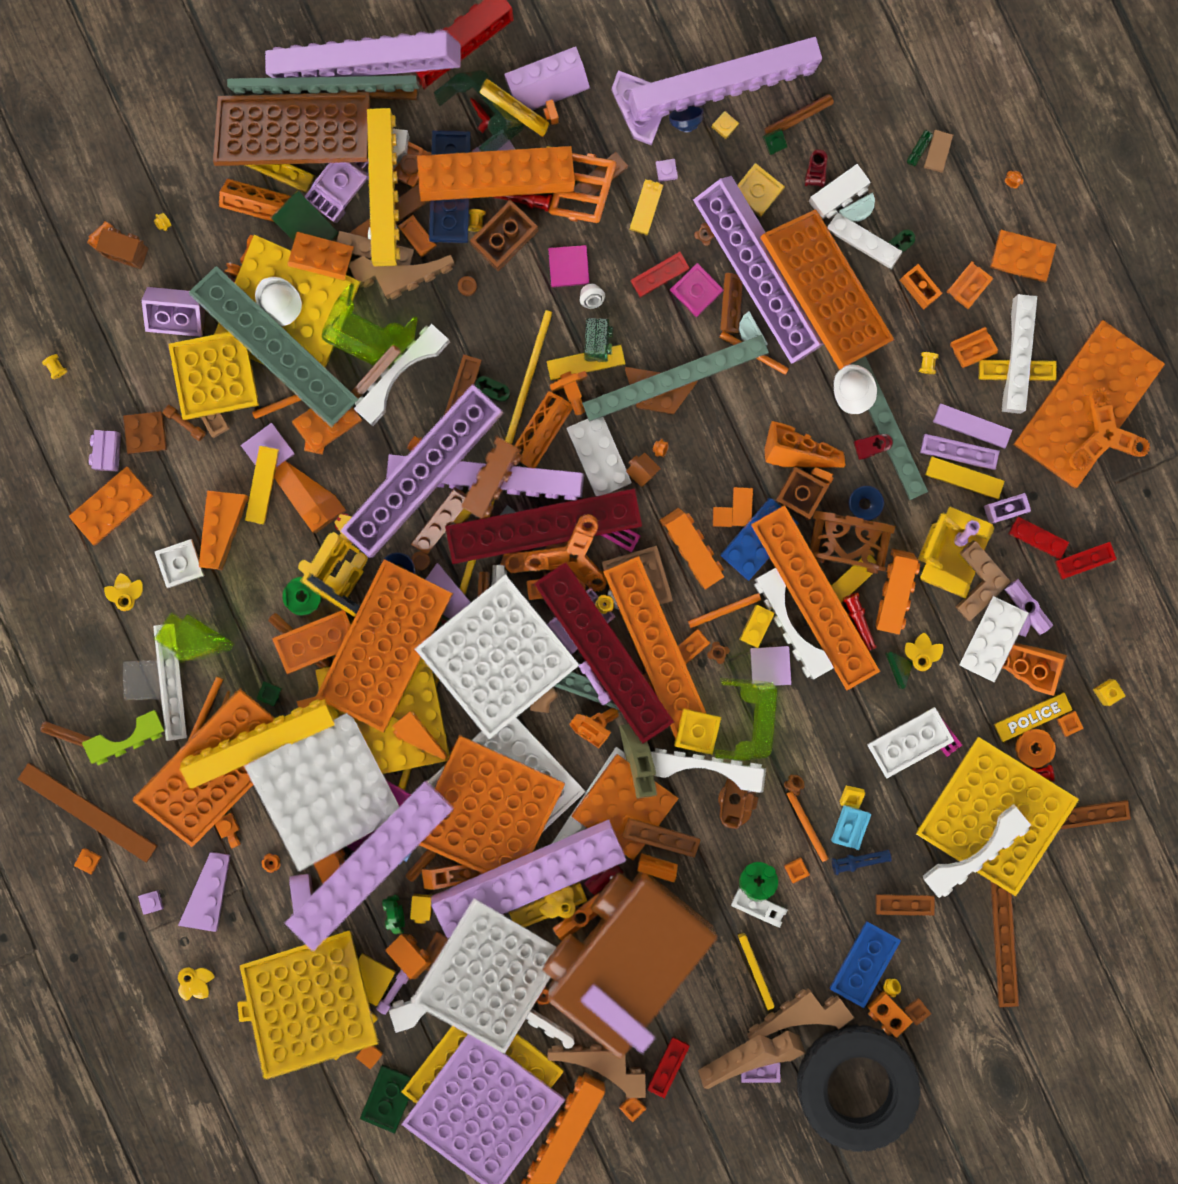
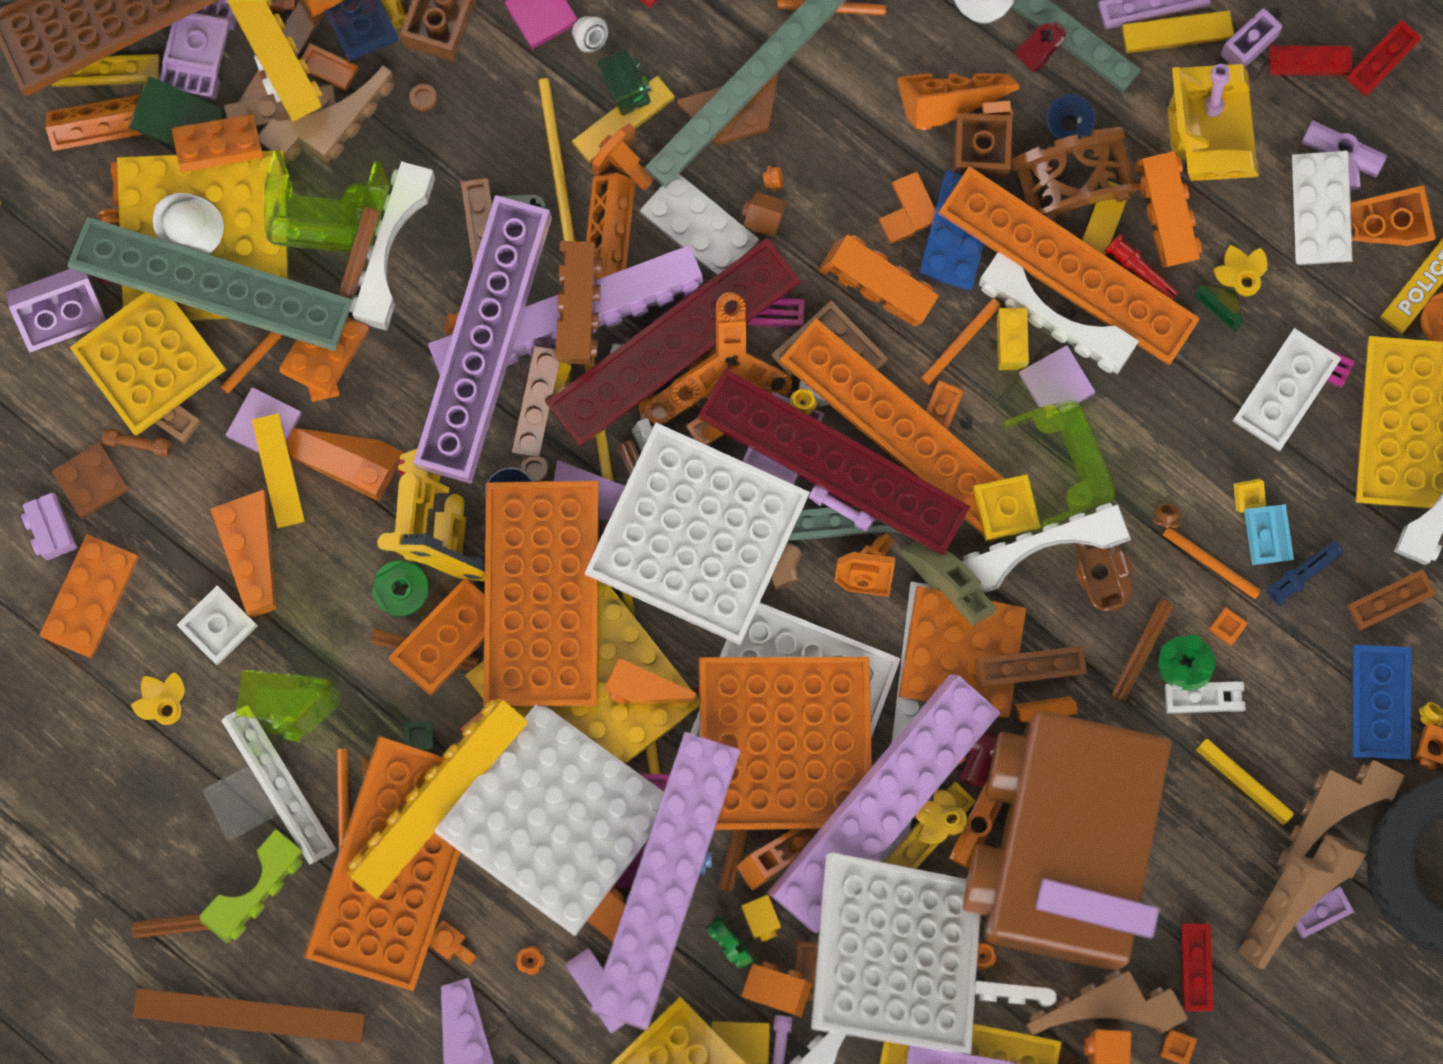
camera: 25 degrees left, 10 degrees down
dark orange plate [707,642,730,664] -> none
medium nougat plate [956,540,1011,621] -> none
none -> dark orange axle [1112,599,1173,702]

